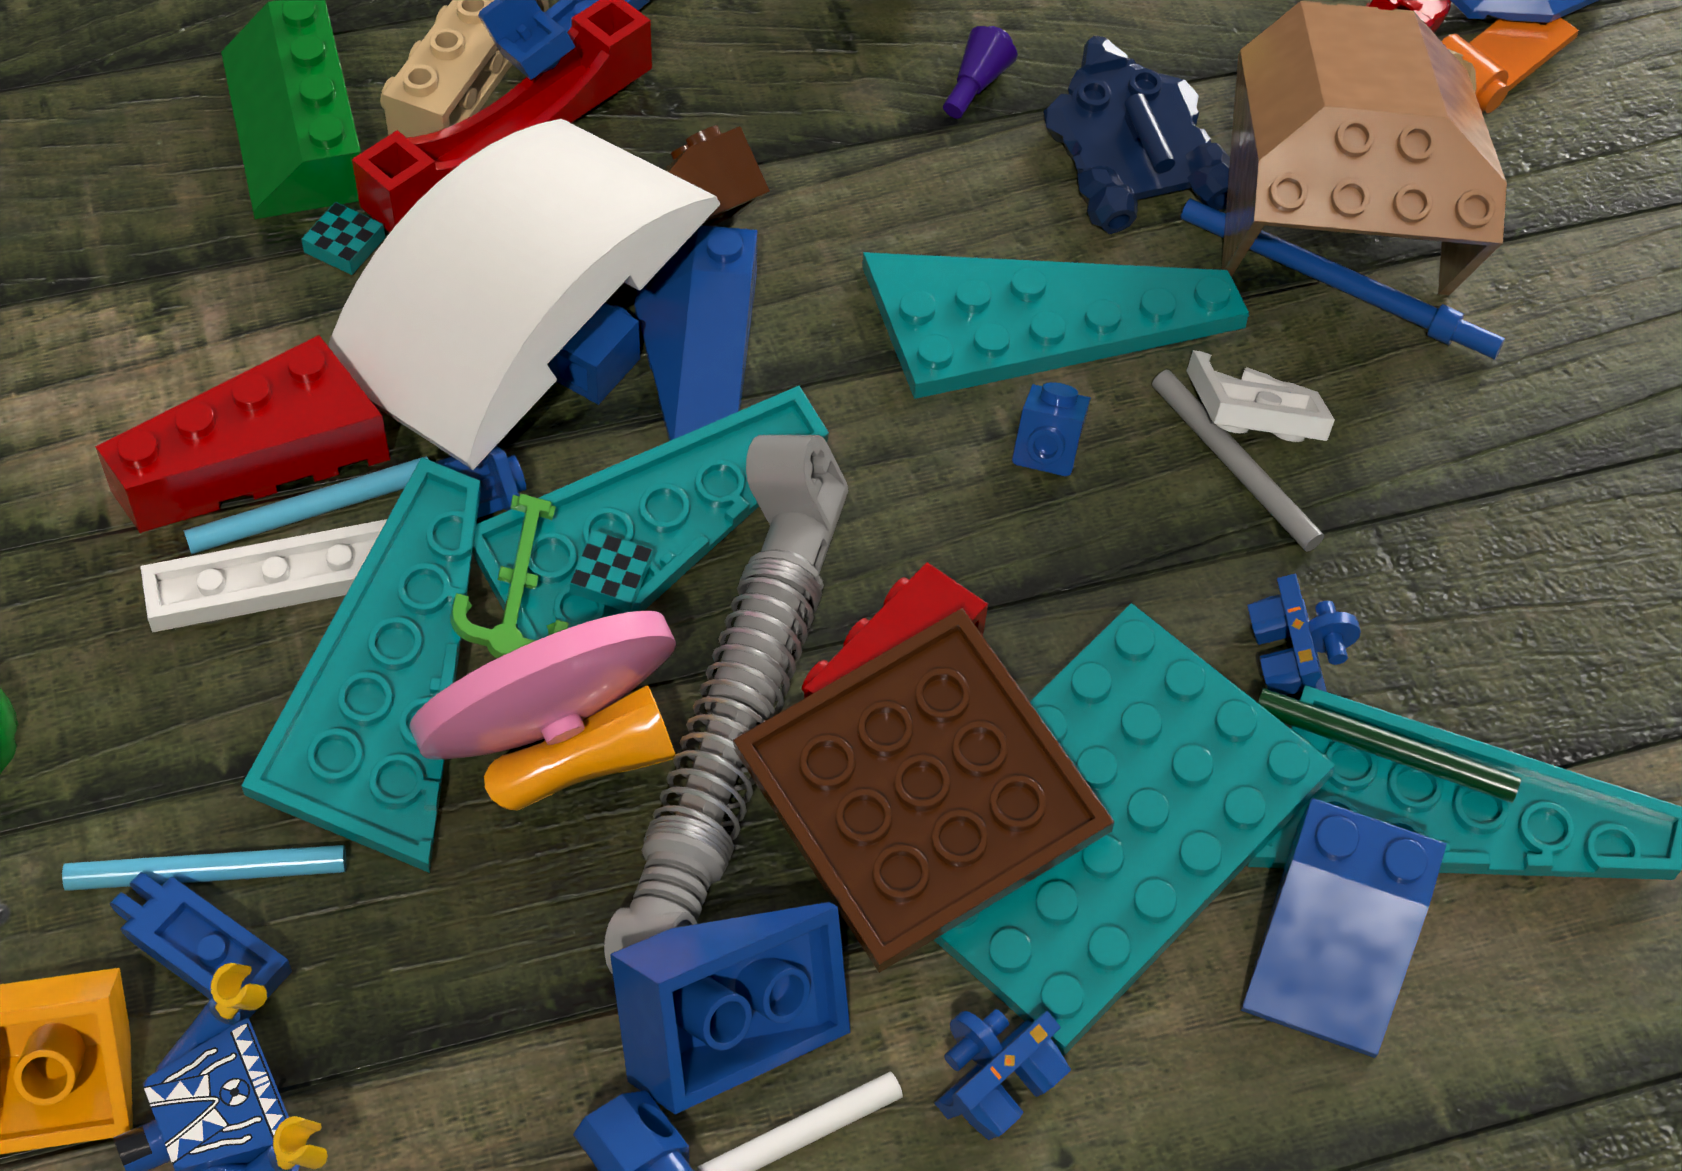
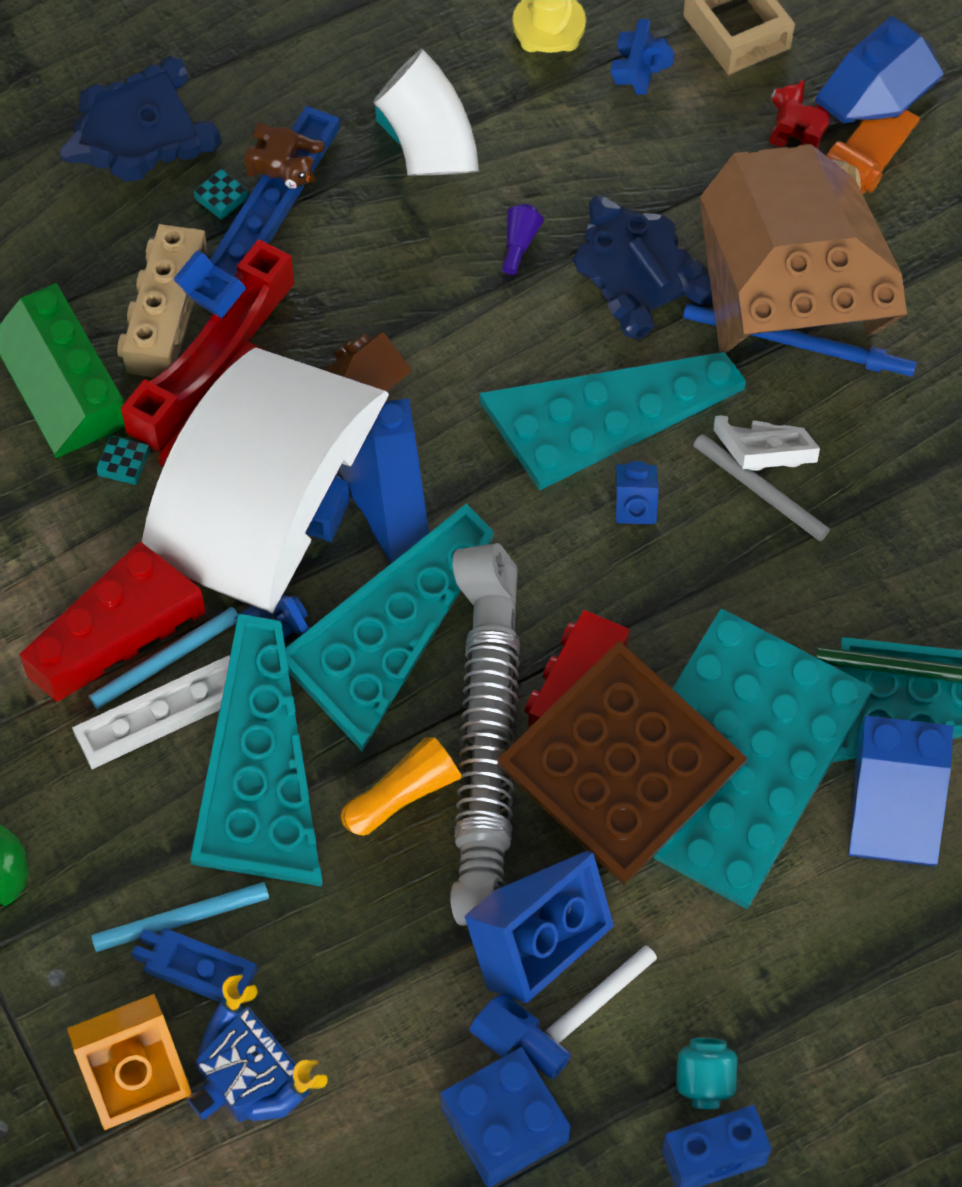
camera: 10 degrees left, 5 degrees up
bright pink dish [410,611,676,760] -> none
bright green piece [450,493,569,658] -> none
teal tile [570,529,653,612] -> none
blue hips [934,1009,1071,1140] -> none
blue hips [1247,573,1361,695] -> none

